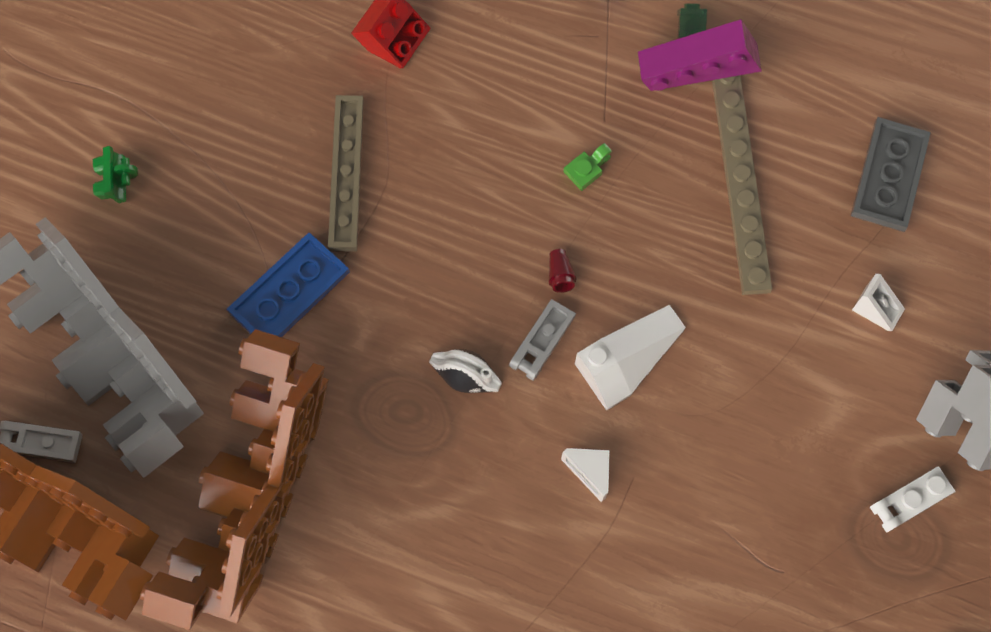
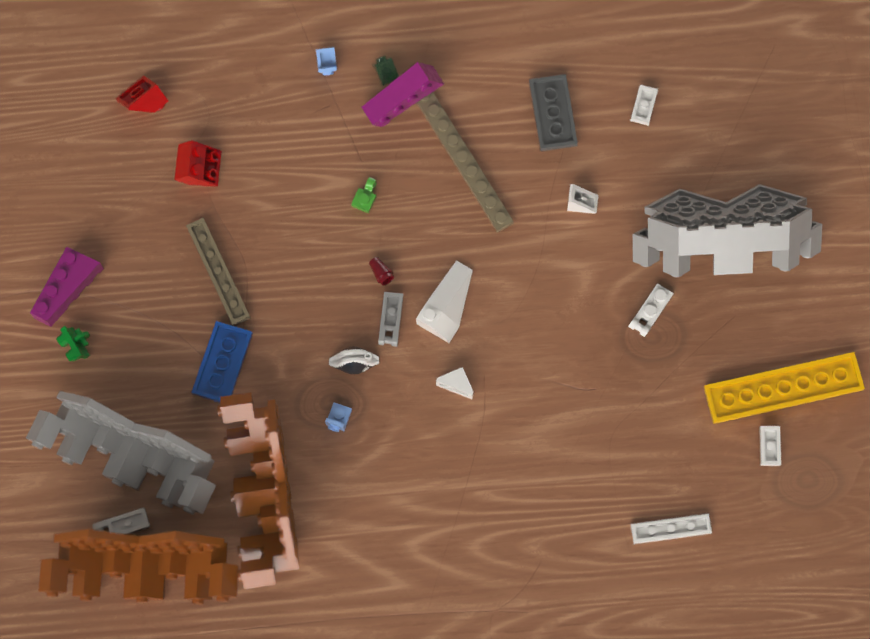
camera: 20 degrees left, 5 degrees up
none -> magenta wedge [30,247,104,326]
none -> light blue bracket [325,402,352,432]

